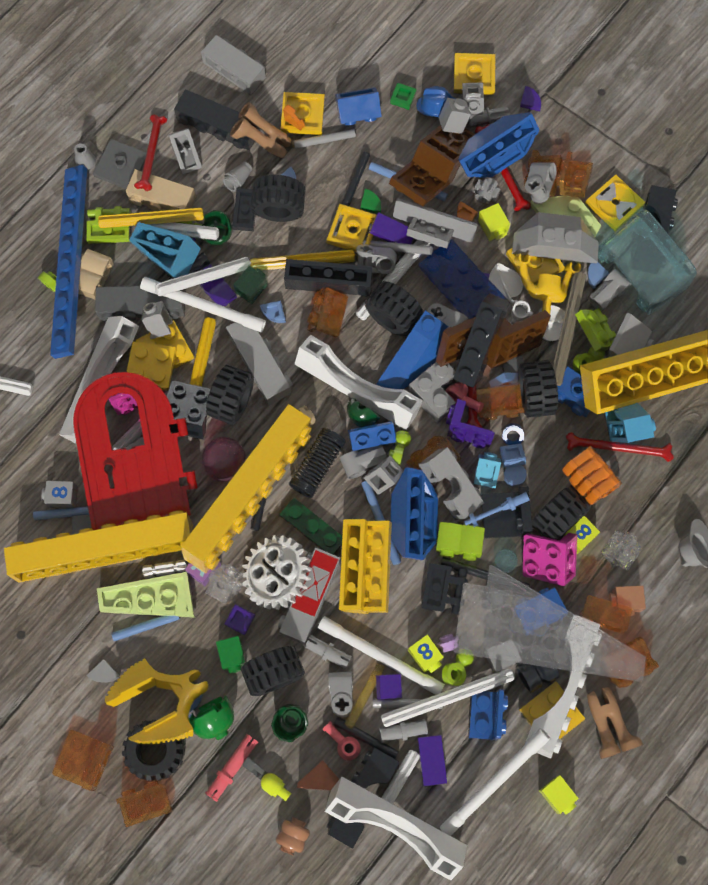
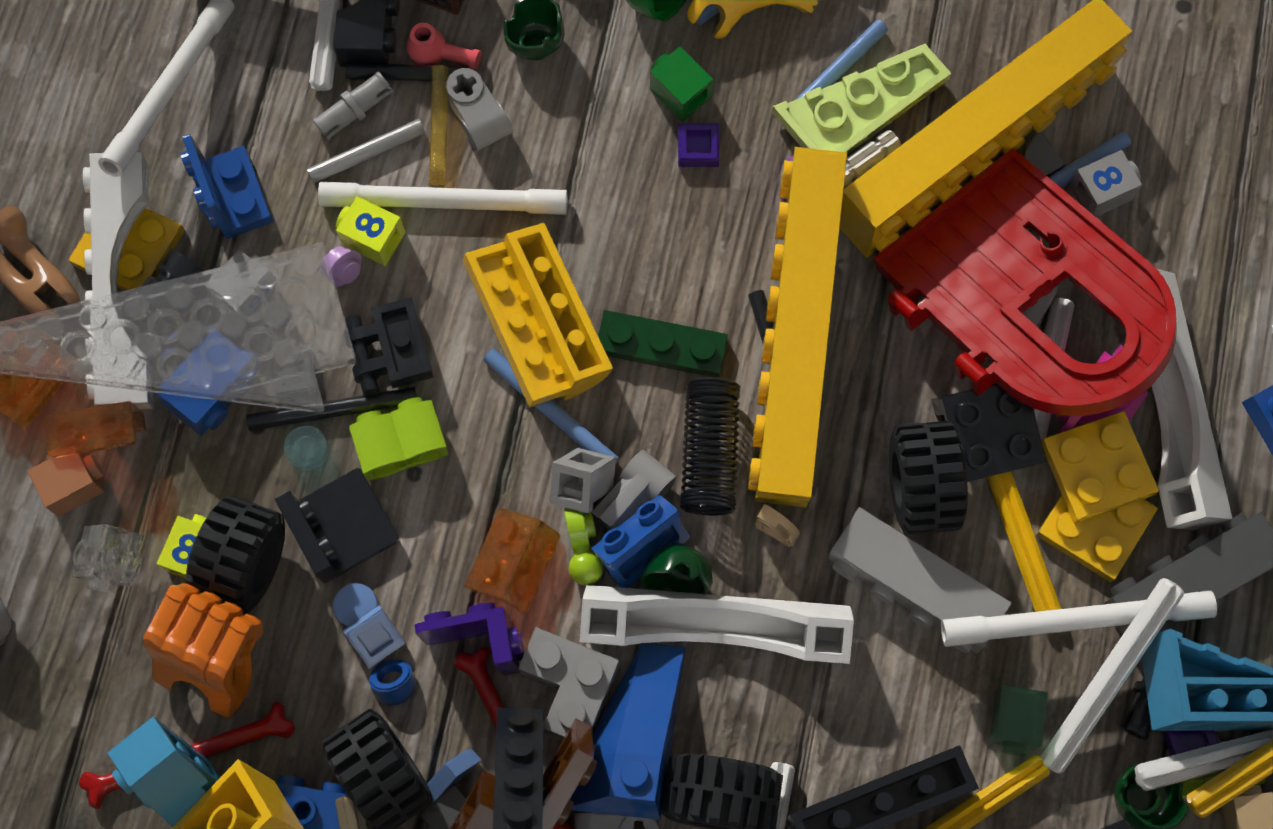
camera: 155 degrees right, 0 degrees up
light grey window [142,301,173,339] -> none
dark purple tile [199,264,237,307] -> none
clear pink cylinder [202,437,246,482] -> none
clear brick [205,564,243,604] -> none
black tyre [240,646,305,696] -> none
white gear [241,535,312,610] -> none
medium blue tile [260,300,286,323] -> none
light grey brick [278,547,341,645] -> none
light grey pin [304,635,352,669] -> none
clear orange bracket [307,287,348,337] -> none
dark purple tile [376,674,402,699] -> none
white axle [381,669,514,727] -> none
blue wedge [391,467,438,560] -> none
light grey arch [418,447,484,520] -> none
dark purple tile [418,735,447,786] -> none
lime plate [442,648,474,687] -> none
coral bar [445,381,484,413] -> none
medium blue piece [464,492,530,527] -> none
medium azure bracket [474,452,501,488] -> none
clear orange bracket [475,383,525,421] -> none
dark pink bracket [523,533,577,586] -> none
neon yellow brick [539,775,579,815] -> none

